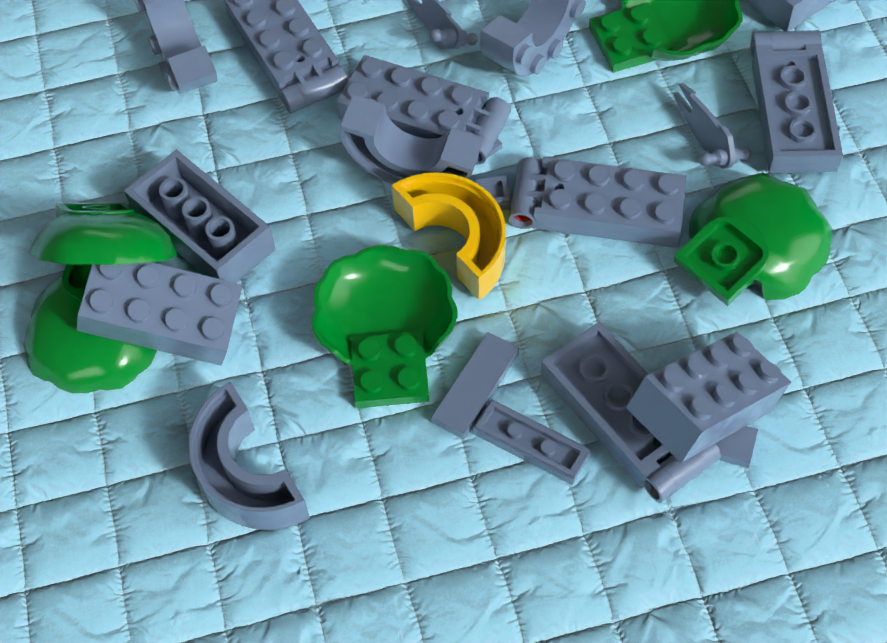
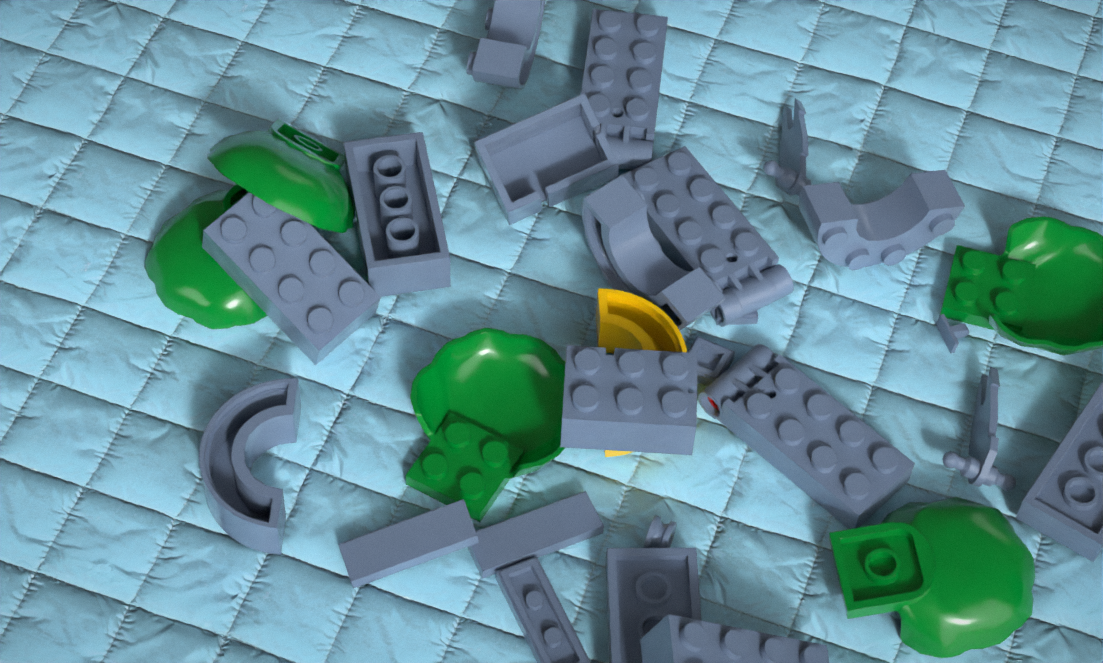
camera: 30 degrees right, 5 degrees down
none -> sand blue tile [338,499,479,588]
none -> sand blue piece [474,93,618,225]
none -> sand blue piece [560,345,698,455]
none -> sand blue bush [643,515,677,548]
none -> sand blue piece [936,314,969,353]

